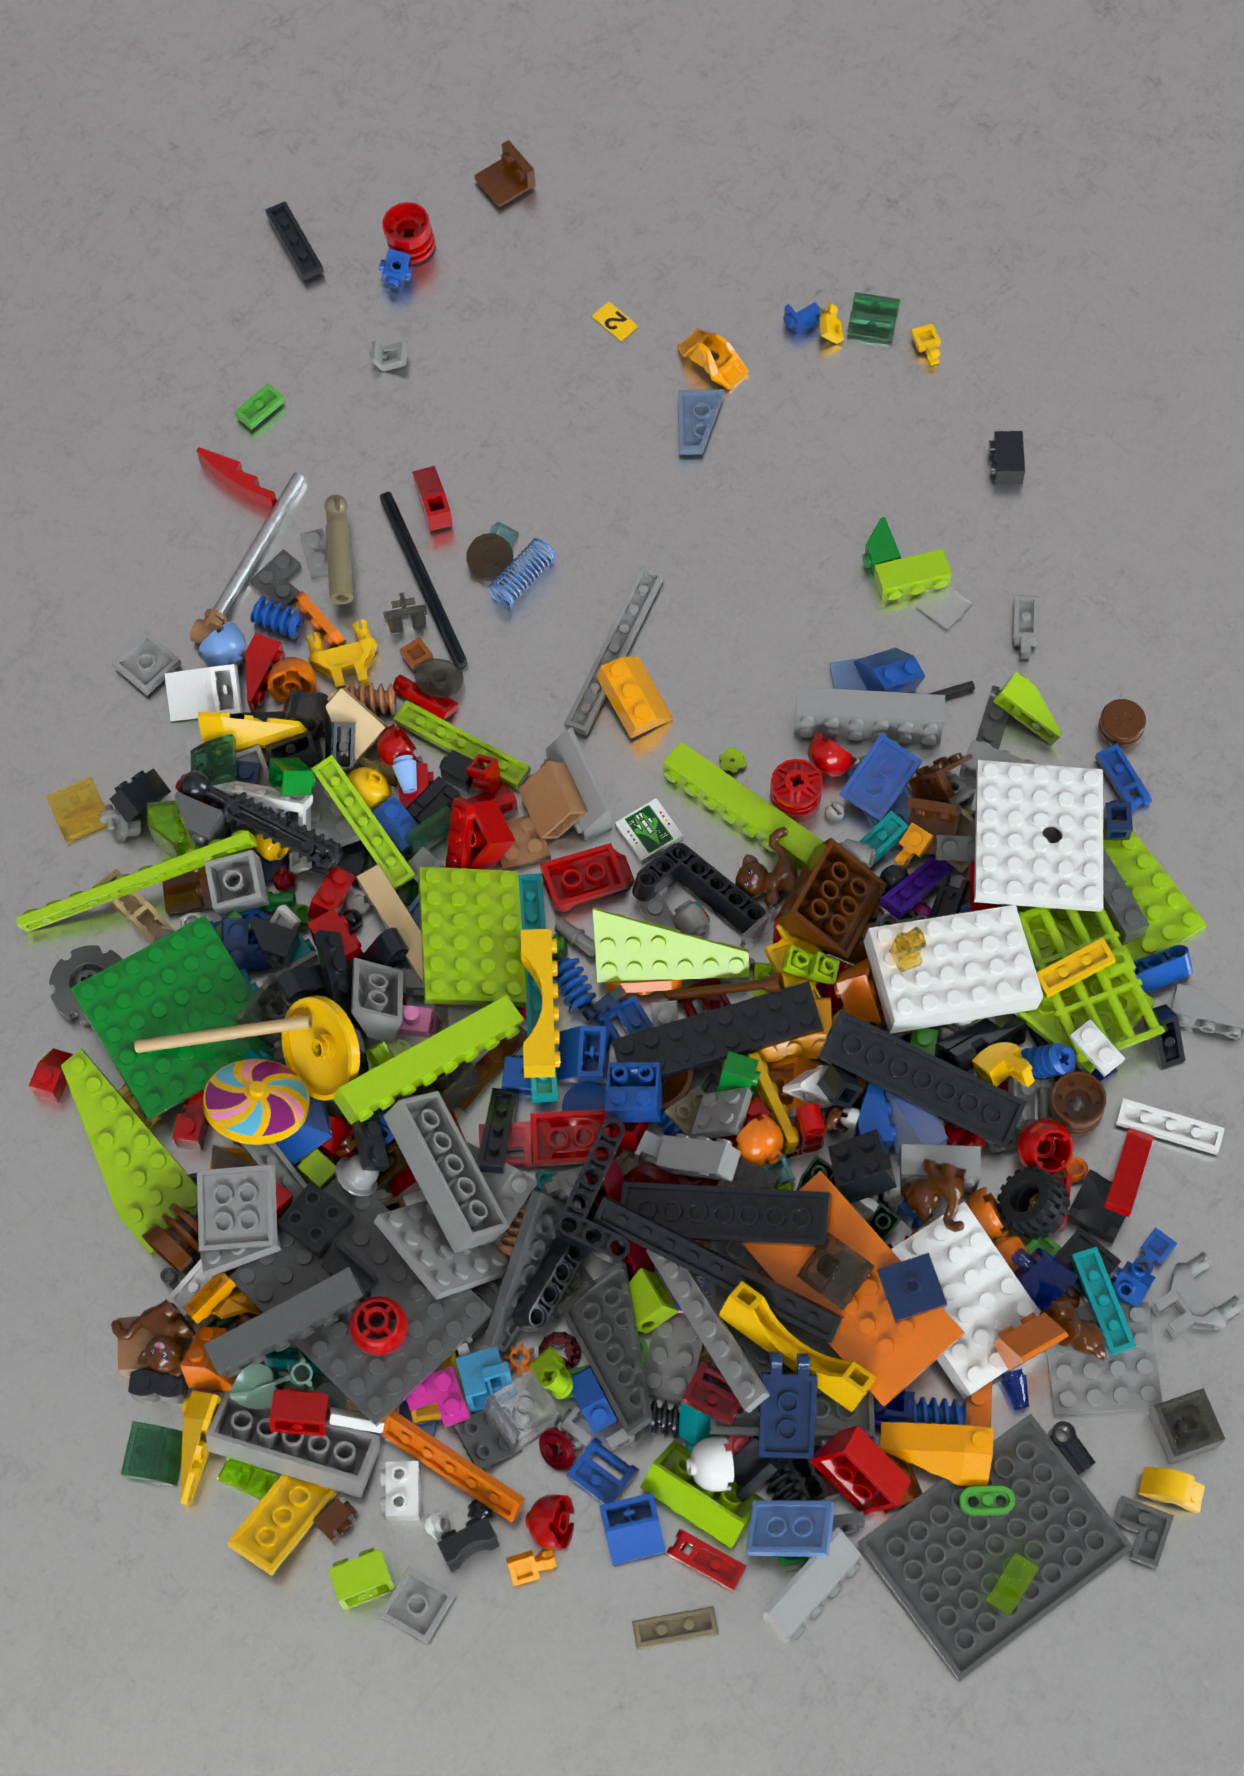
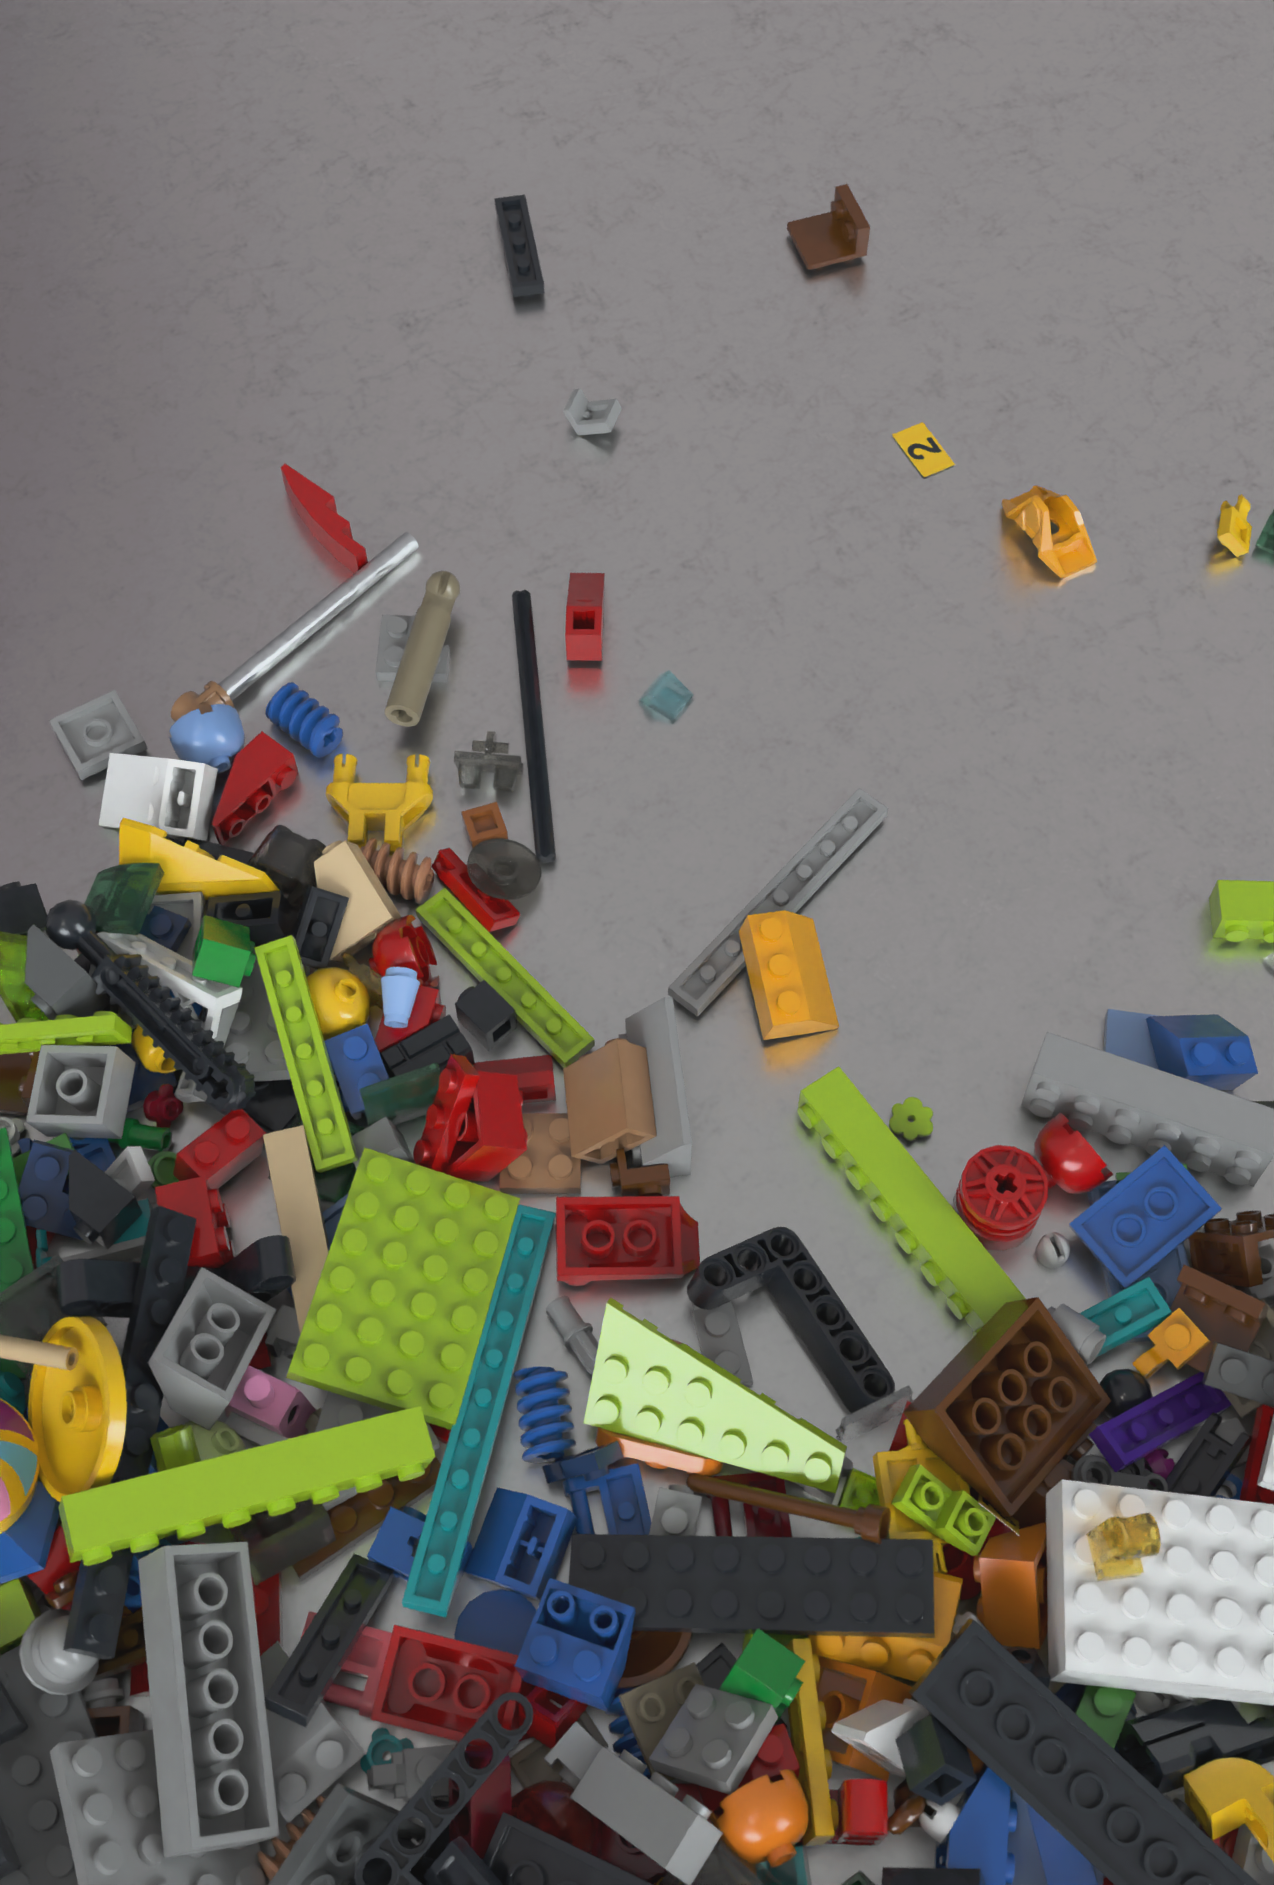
camera: 15 degrees right, 5 degrees down
bright green plate [234,383,285,430] -> none
dark grey plate [250,549,301,611] -> none
orange cylinder [268,657,317,704] -> none
orange plate [295,591,347,647] -> none
black hinge [343,909,362,930] -> none
white tile [346,890,372,916] -> none
blue brick [378,249,412,288] -> none
red wheel [382,202,435,264] -> none
dark brown tile [466,533,514,581] -> none
red leg [466,754,501,794] -> none
medium blue piece [488,538,556,608] -> none
yellow arch [521,929,560,1078] -> none
bright green plate [552,933,568,959] -> none
tile [615,798,683,864] -> none
light grey head [673,900,710,936] -> none
sand blue wing [678,389,724,455] -> none
reddish brown animal [735,827,799,908] -> none
blue bracket [783,302,820,334] -> none
green slope [862,517,901,576] -> none
none -> reddish brown bracket [609,1148,670,1196]

